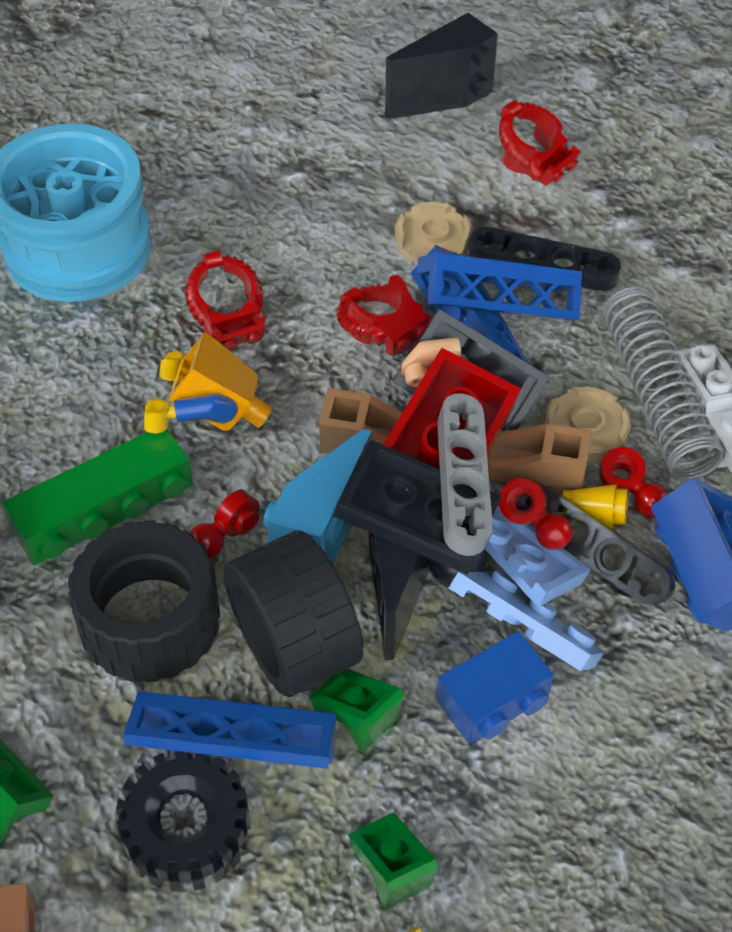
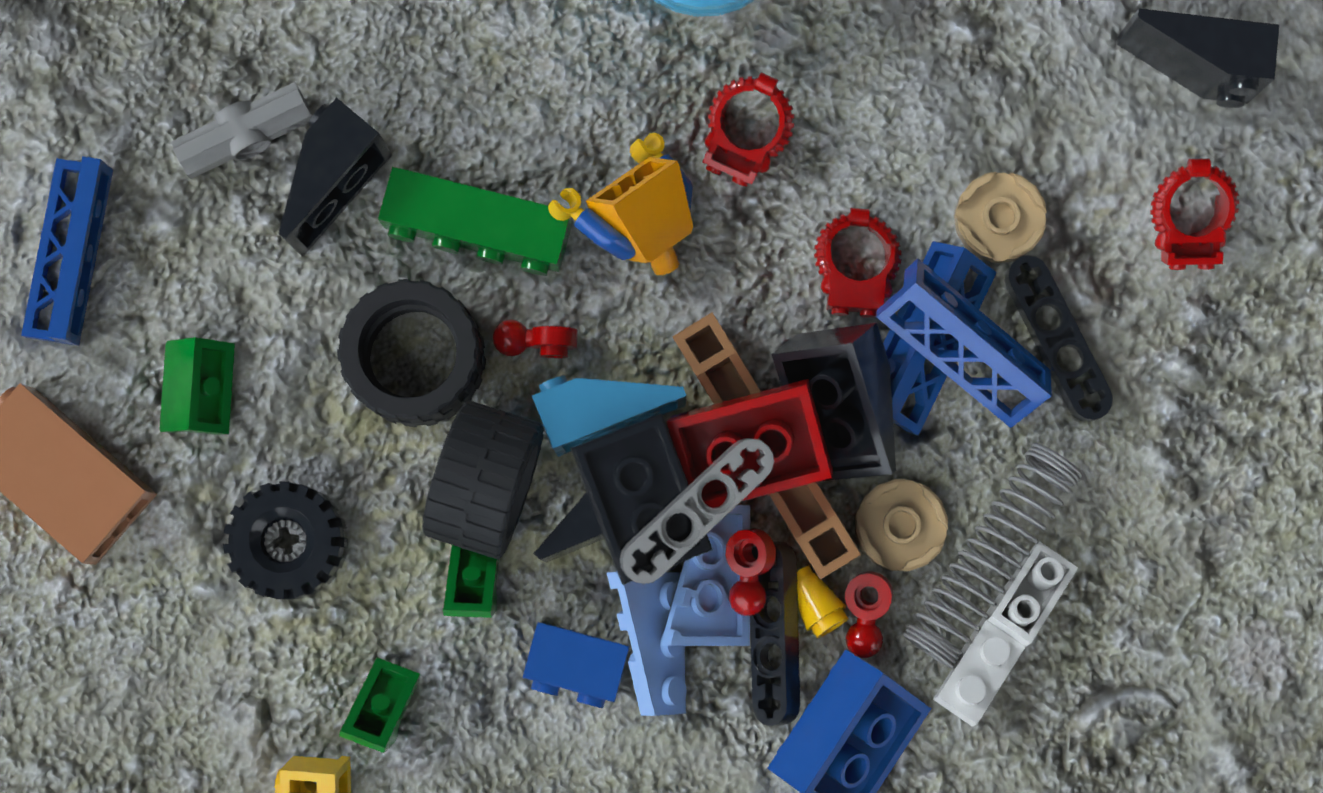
camera: 50 degrees right, 30 degrees up
blue fence [123,691,336,769] -> none
light nougat arm [401,337,461,387] -> none

